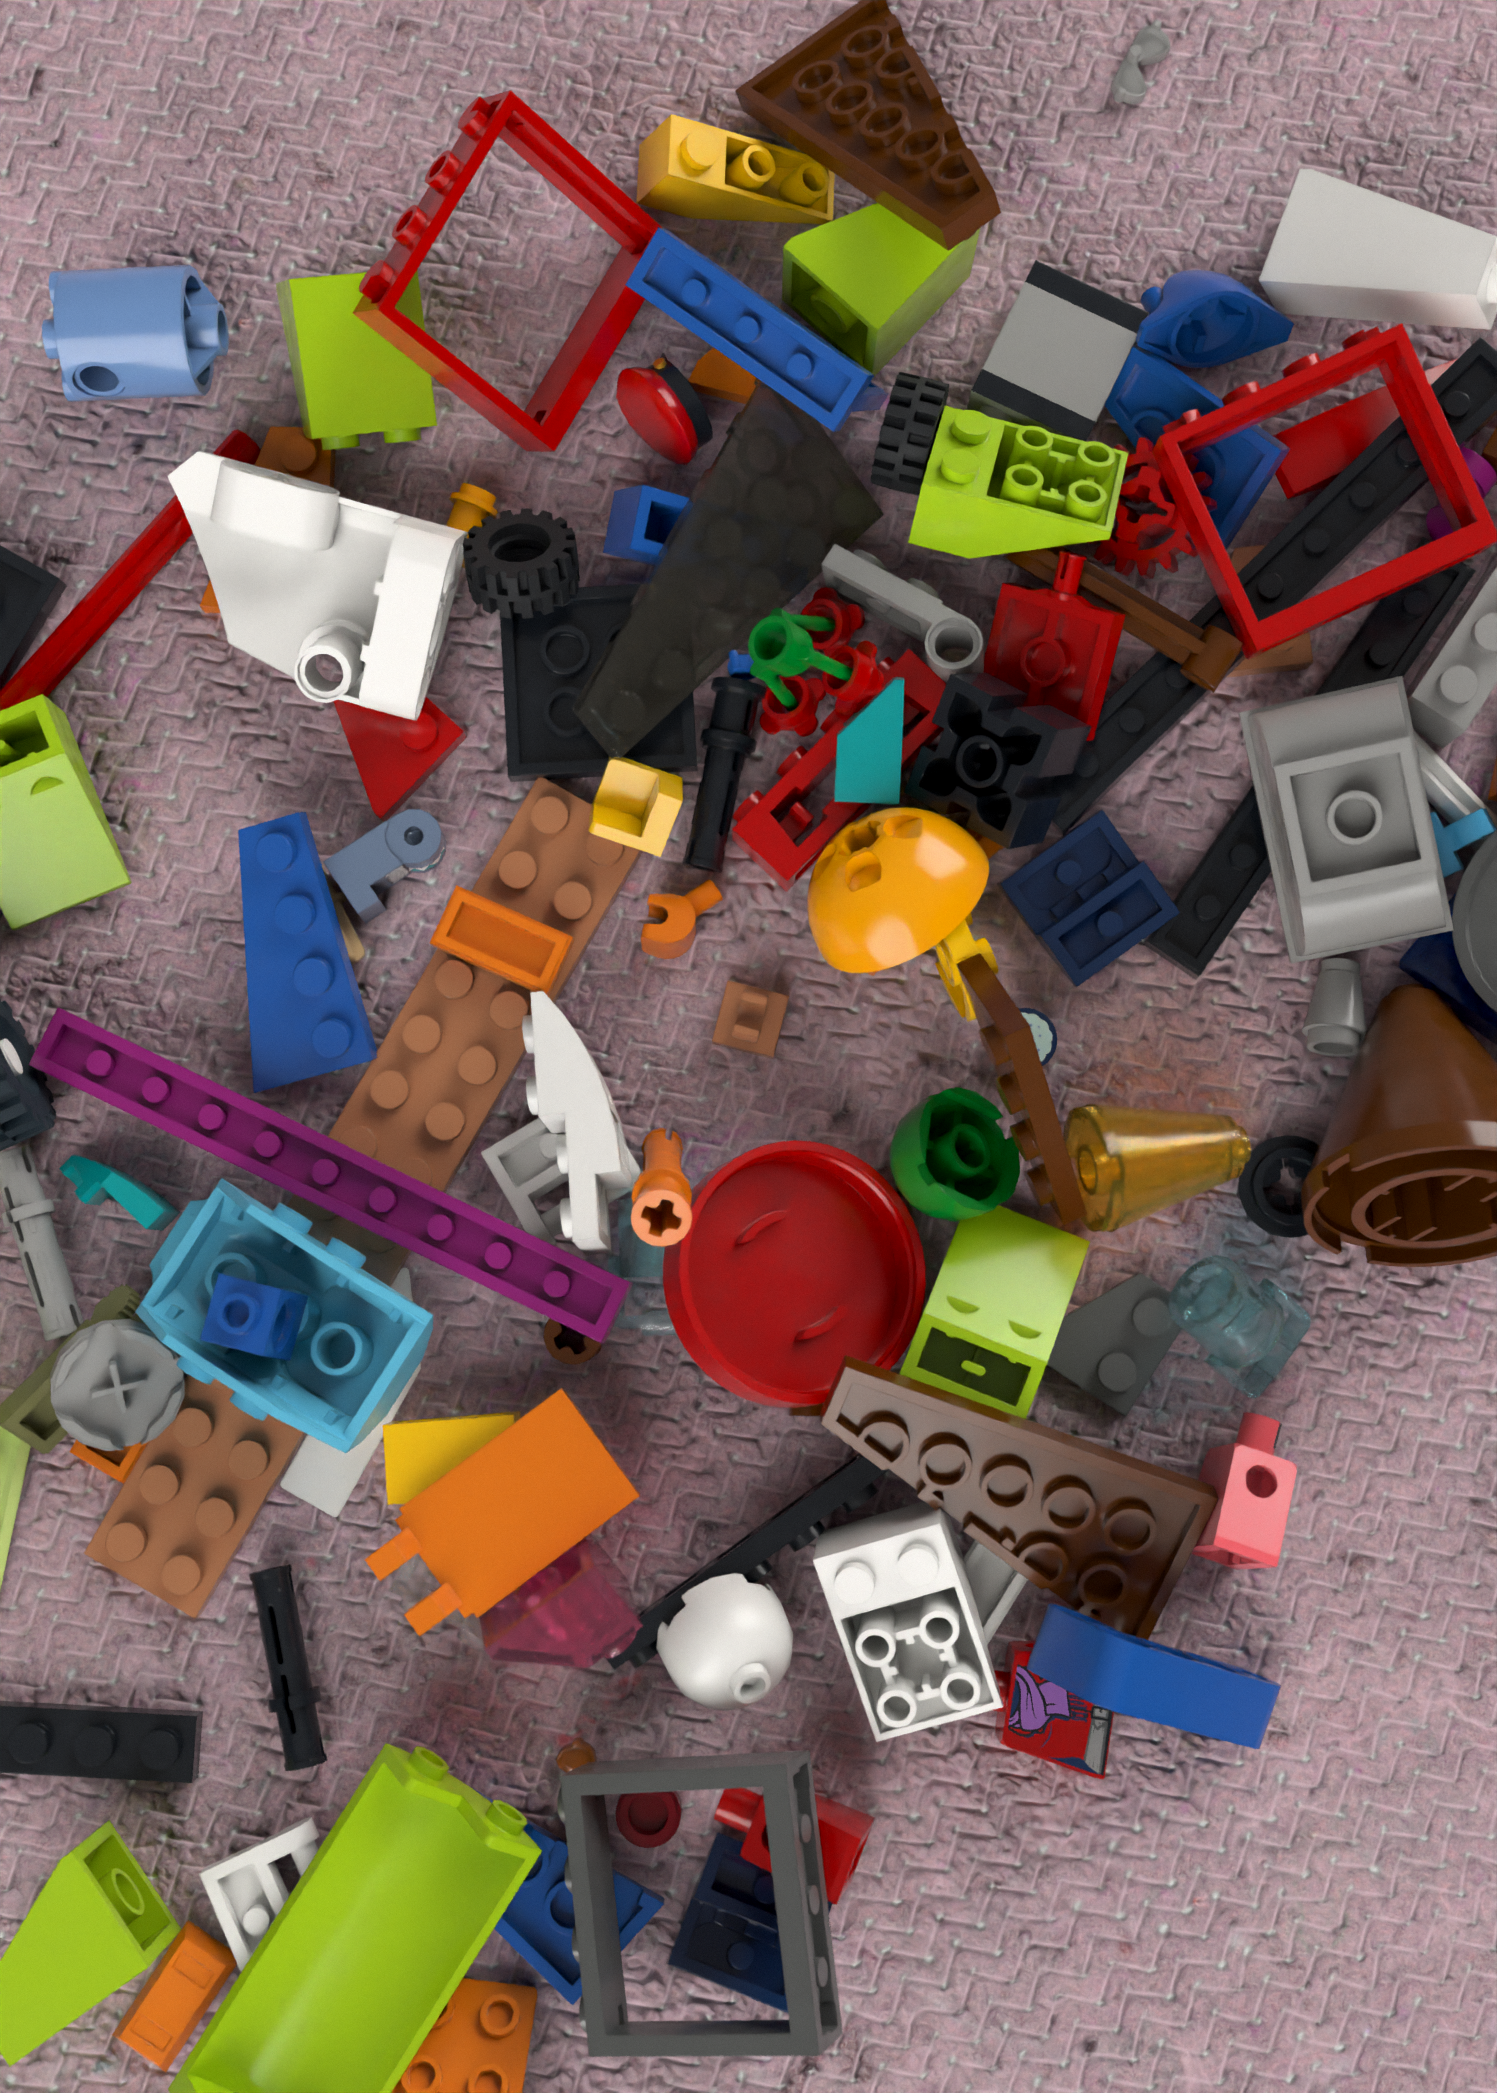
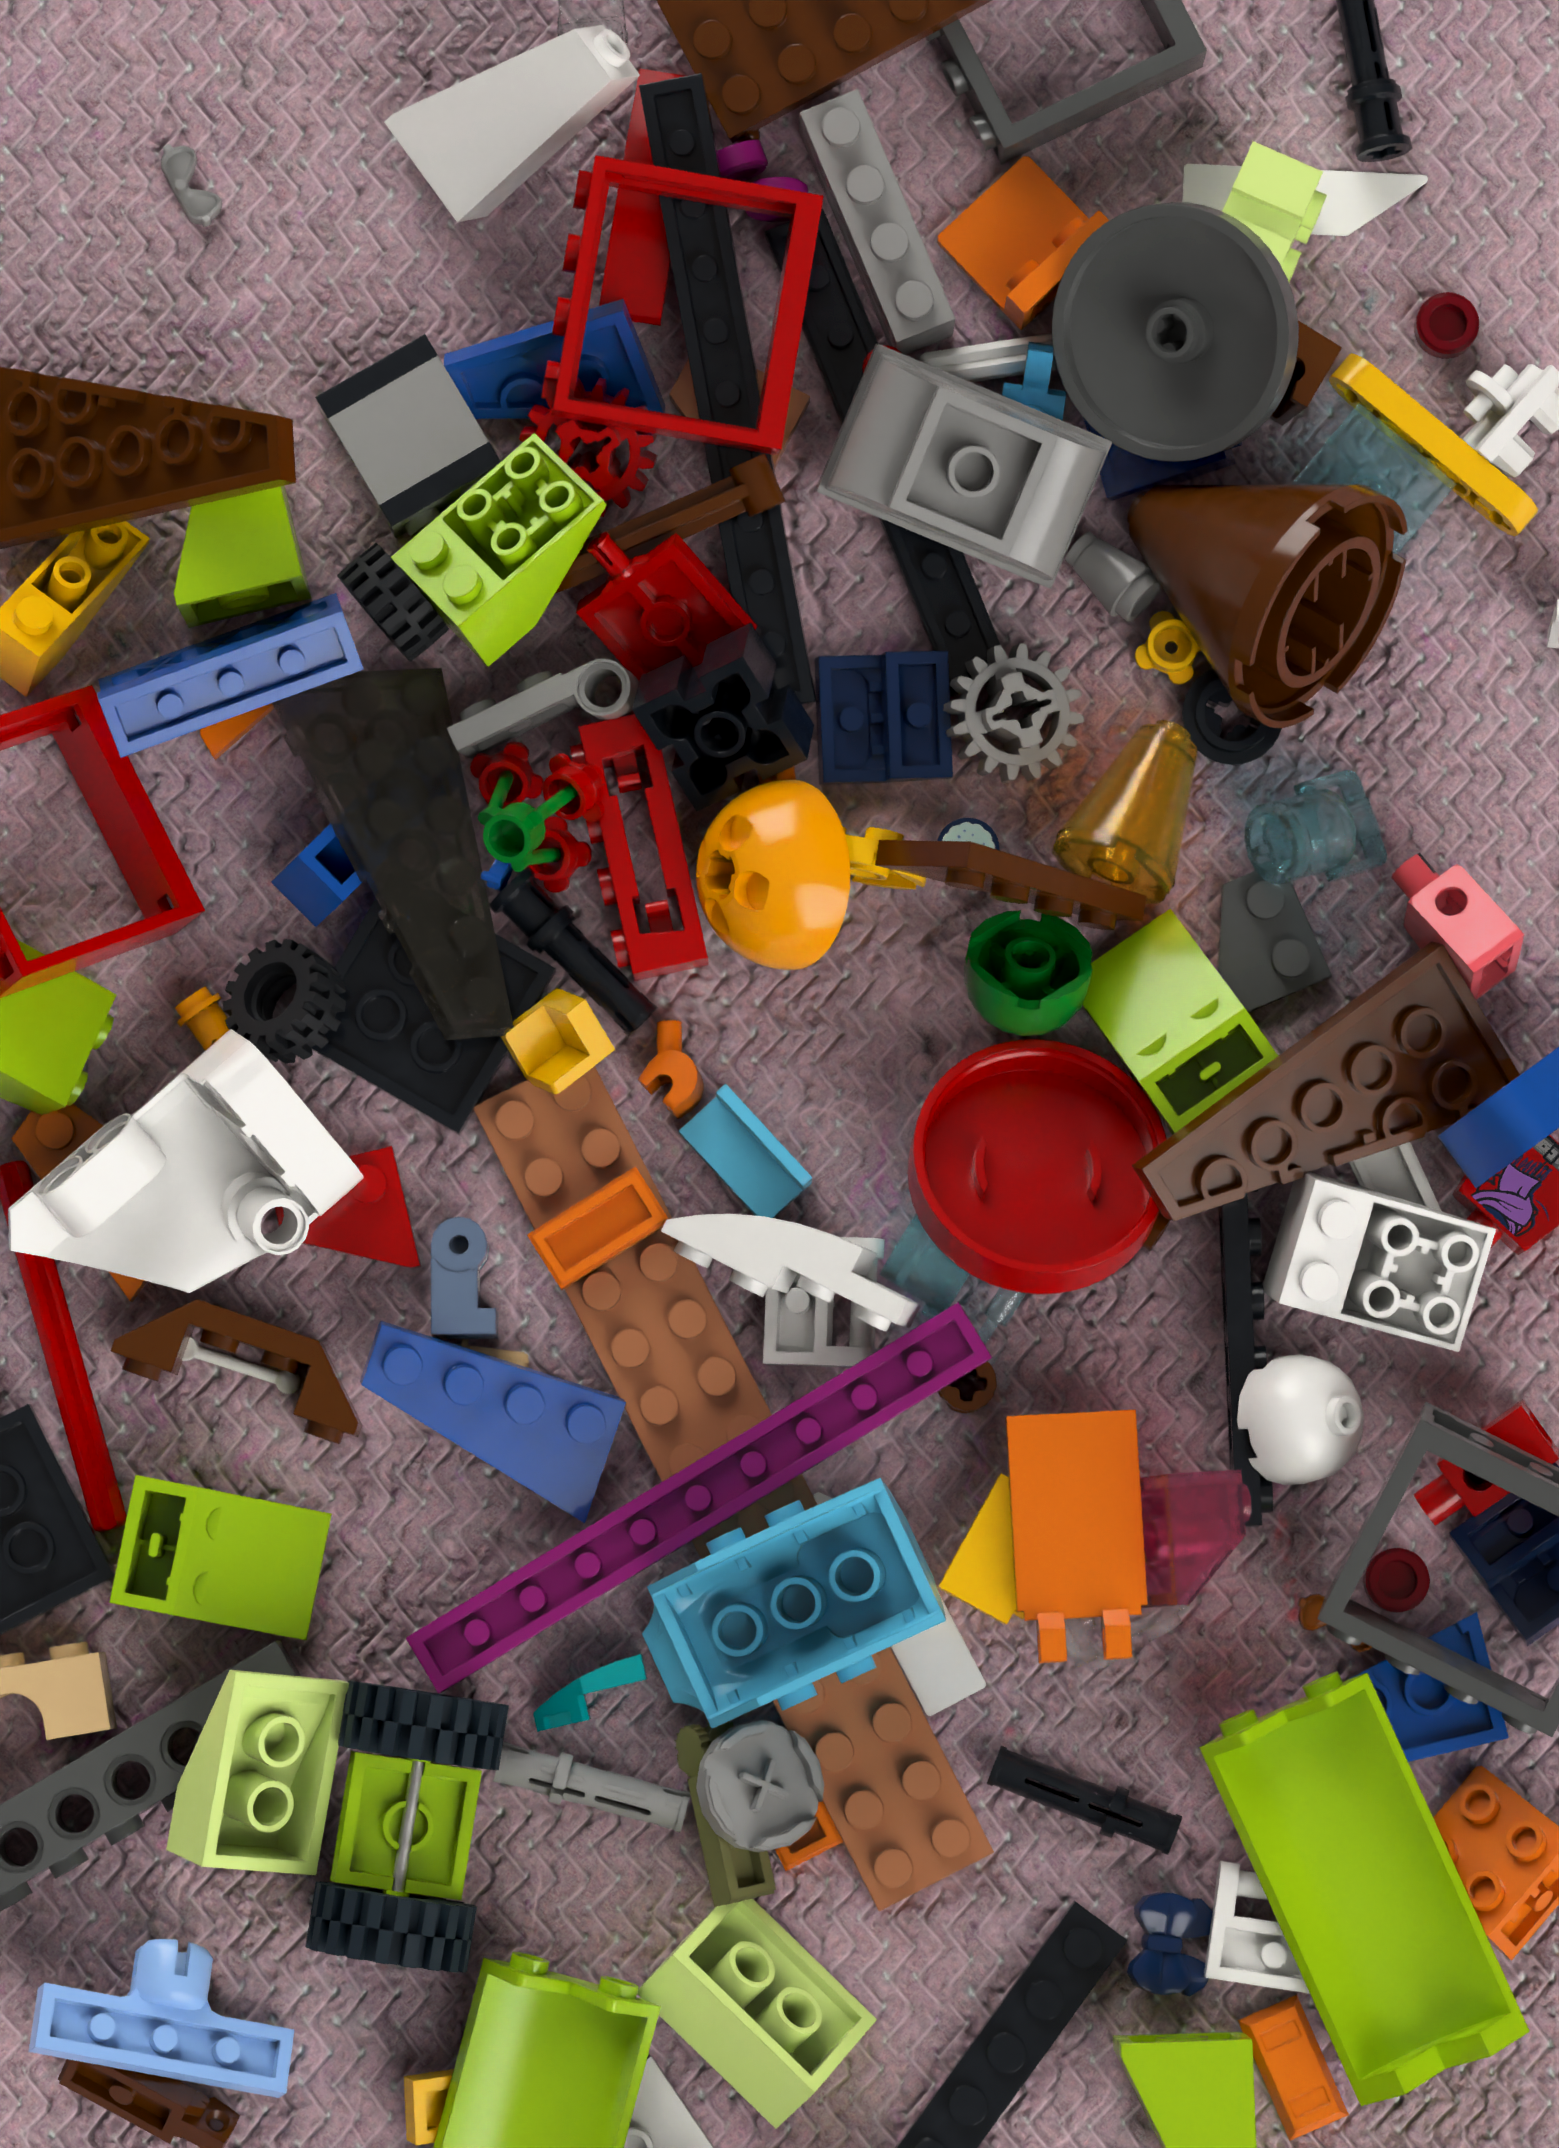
camera: 60 degrees left, 0 degrees up
blue brick [200,1273,308,1361] -> none
red piece [616,352,713,465] -> none
orange pin [631,1128,692,1247] -> none
nougat tile [712,980,789,1059] -> none
teal slope [834,677,904,804] -> none
blue hat [1136,269,1294,368] -> none
none -> reddish brown slope [111,1299,363,1444]
none -> white hinge [182,1337,301,1394]
none -> medium azure panel [678,1084,812,1218]
none -> light grey gear [943,643,1084,783]
none -> dark blue piece [1127,1892,1213,1997]
none -> yellow plate [1135,611,1202,685]

